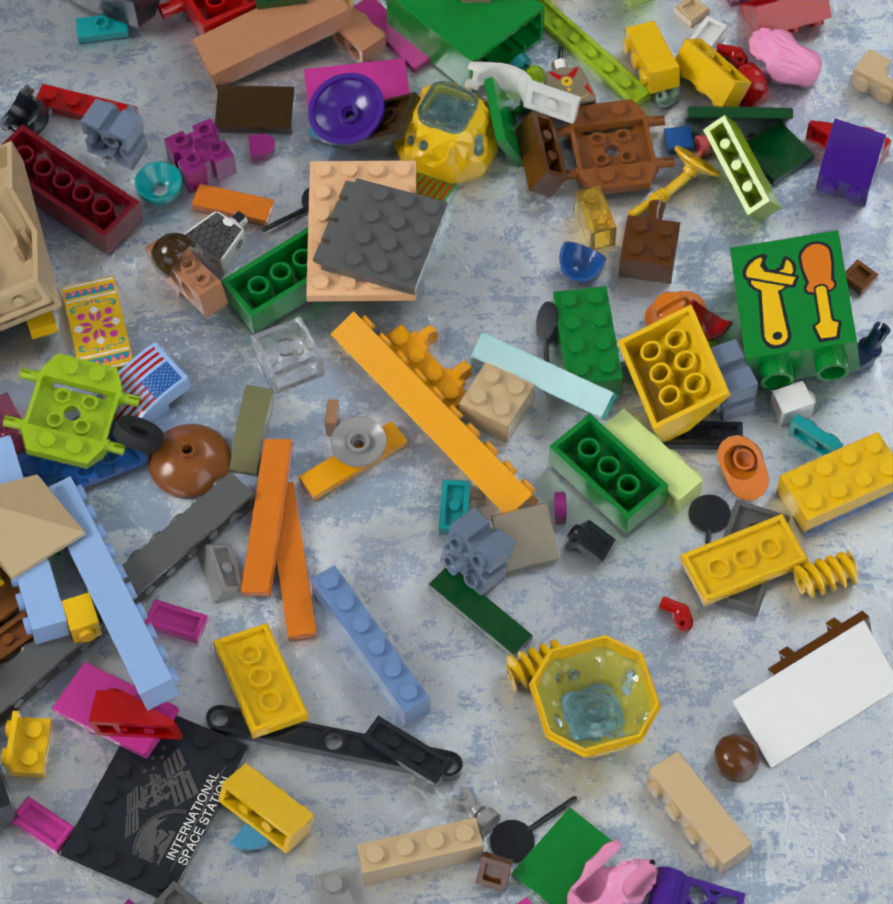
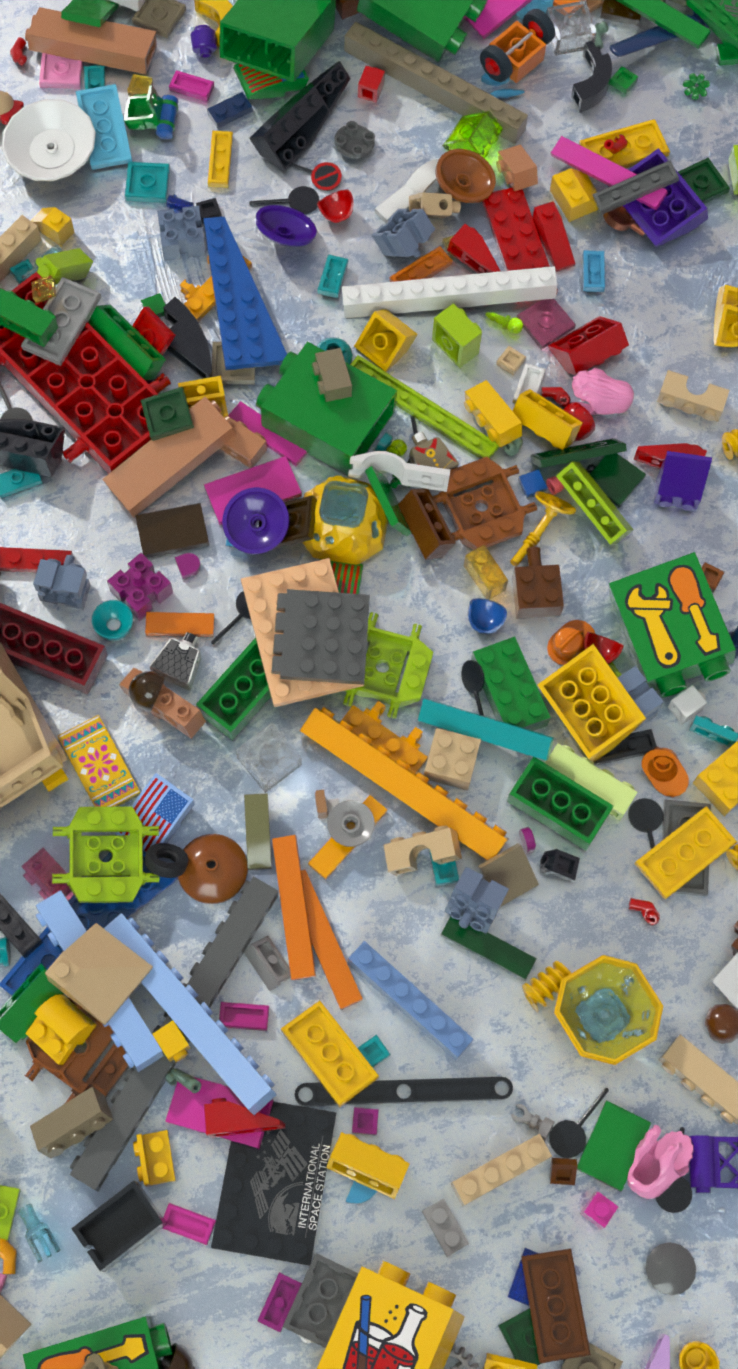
camera: 20 degrees left, 10 degrees up
black tile [361,715,453,788] -> none
none -> sand green arm [165,1068,201,1093]
none -> lime piece [343,612,433,719]
none -> magenta tile [352,1107,379,1136]
none -> teal tile [358,1034,391,1068]
none -> tan arch [383,826,462,876]

